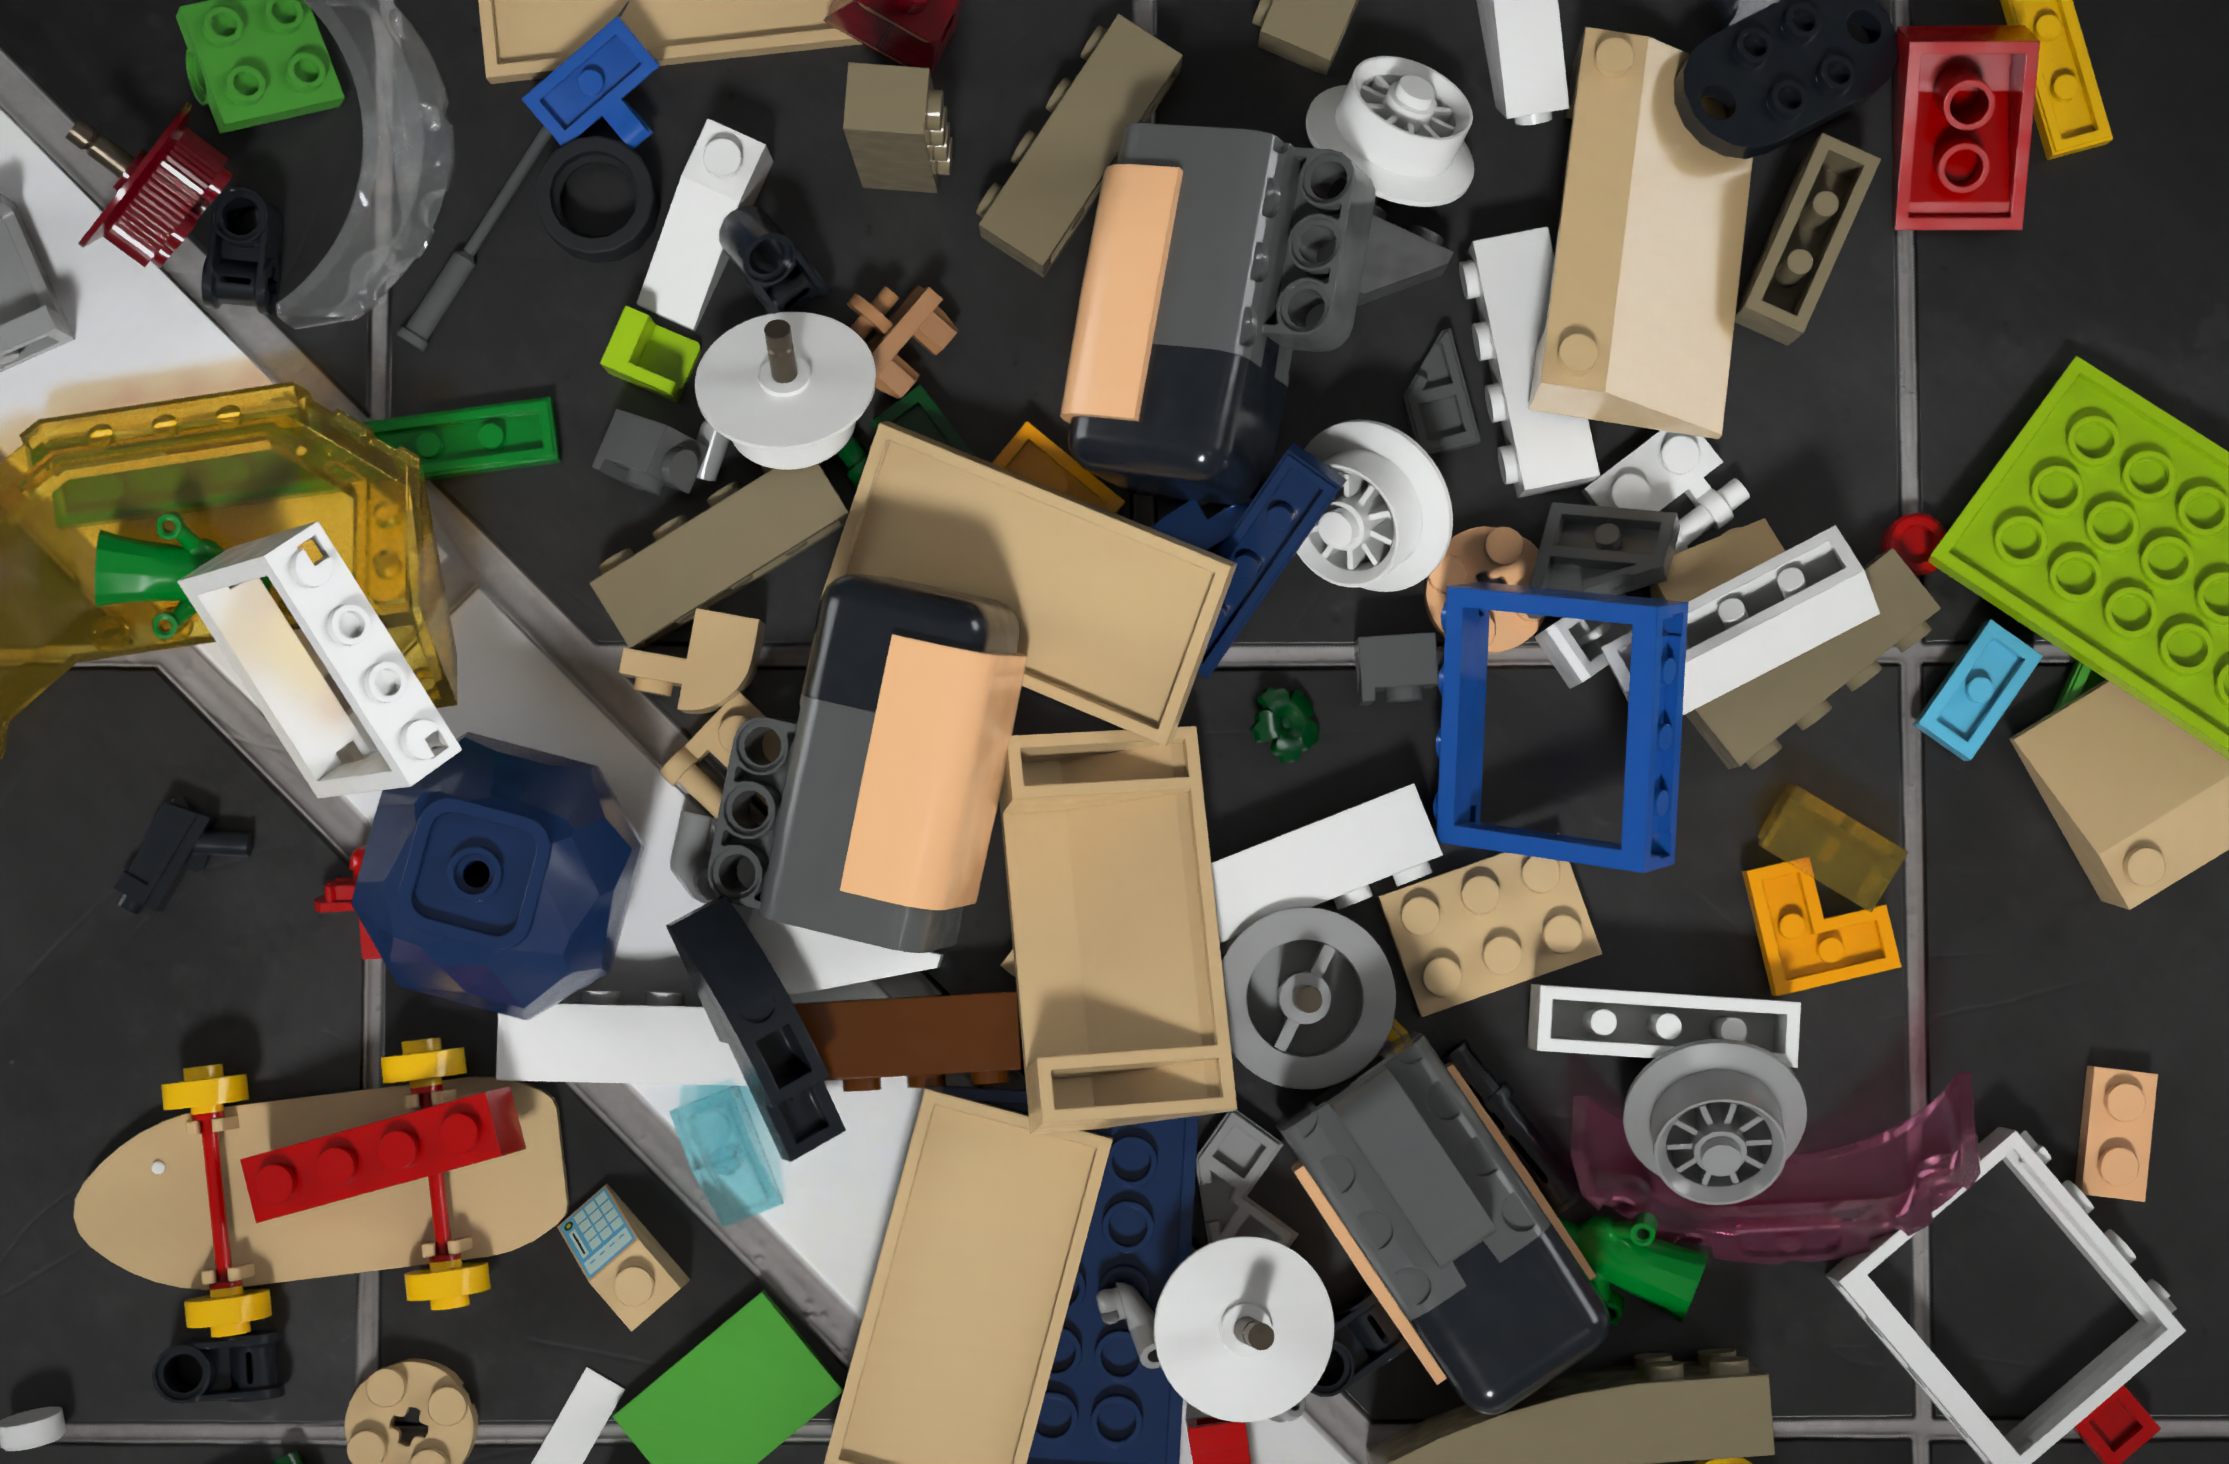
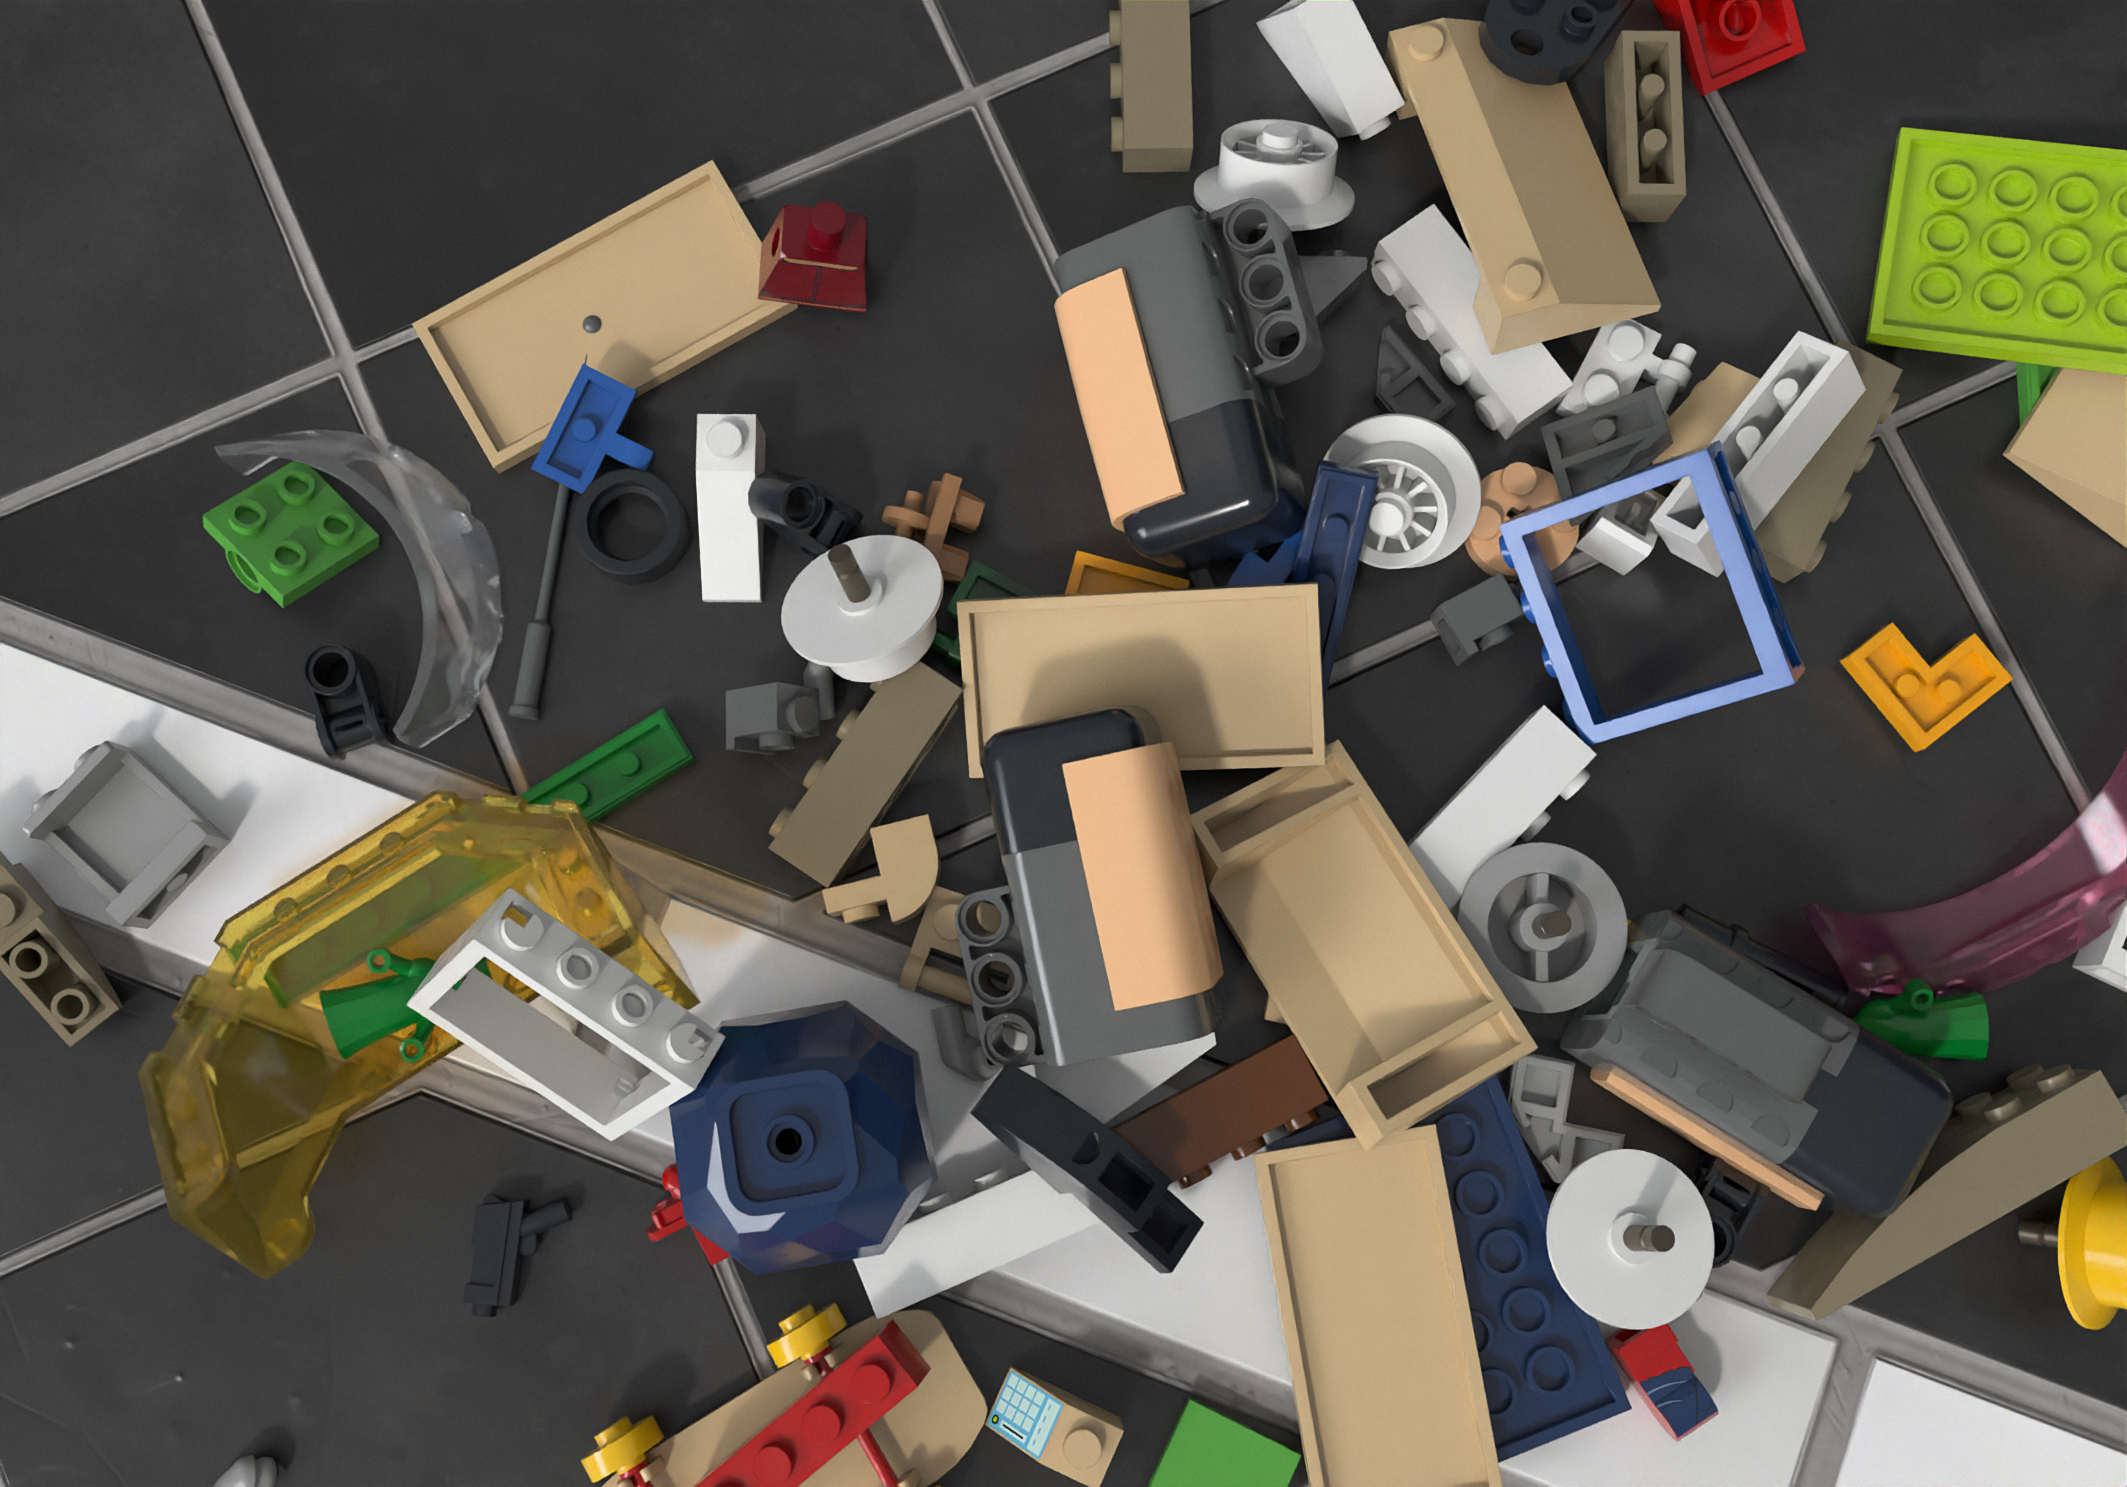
camera: 25 degrees left, 5 degrees down
dark red piece [65,102,234,268] -> none
lime panel [600,305,702,403] -> none
clear light blue slope [669,1086,784,1227] -> none
dark tan brick [843,62,953,193] -> none
dark tan brick [976,14,1183,278] -> none
light grey arm [1096,1282,1161,1369] -> none
dark green plant [1250,687,1320,764] -> none
tan plate [1377,833,1602,1017] -> none
white brick [1527,984,1801,1068] -> none
light grey piece [1623,1039,1807,1205] -> none
clear yellow hinge [1757,783,1908,912] -> none
red tile [1881,513,1947,577] -> none
medium azure plate [1912,619,2043,761] -> none

